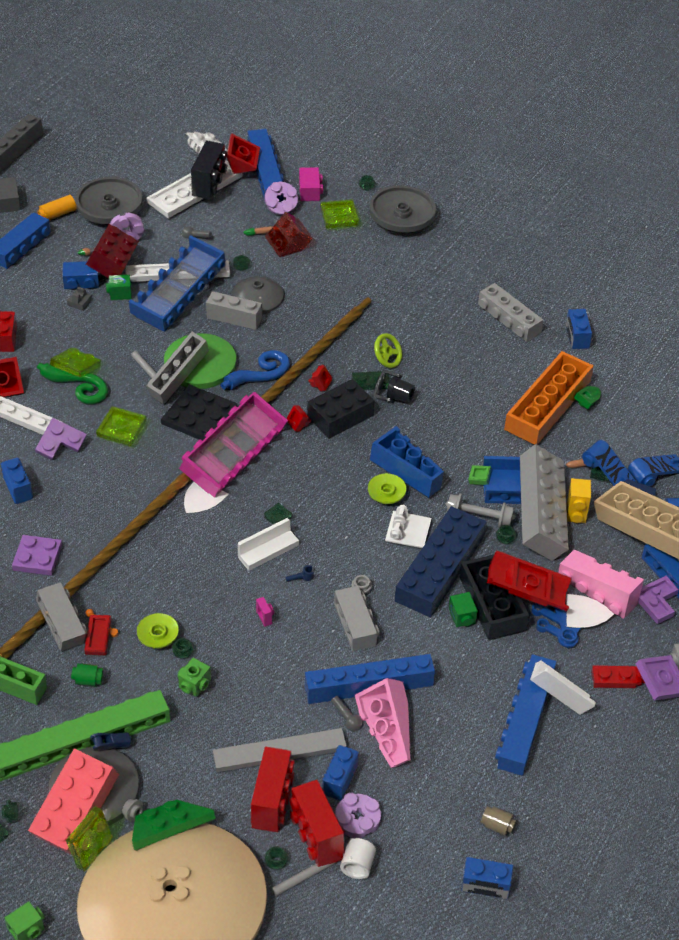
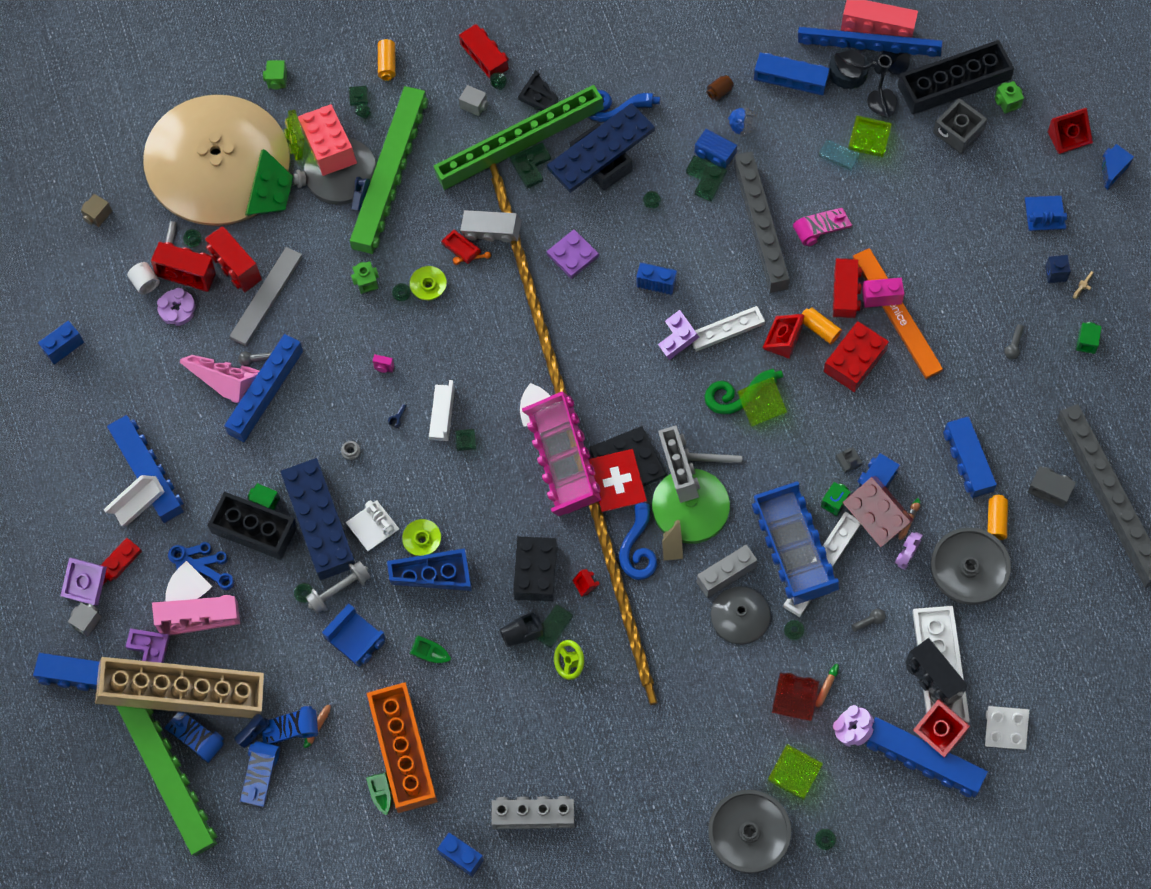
camera: 135 degrees right, 20 degrees up
green brick [71,663,103,686] -> none
clear neon green plate [96,406,147,446] -> none
red tile [286,405,311,432] -> none
dark pink brick [299,167,323,201] -> none
blue brick [322,745,359,801] -> none
light grey brick [334,586,379,651] -> none
bright green tile [468,465,492,485] -> none
dark tan brick [481,806,516,836] -> none
red piece [487,550,571,611] -> none
light grey brick [520,444,569,561] -> none
yellow brick [566,478,591,523] -> none
none -> green plate [409,635,451,663]
none -> red sticker [588,449,647,512]
none -> dark tan slope [662,520,683,561]

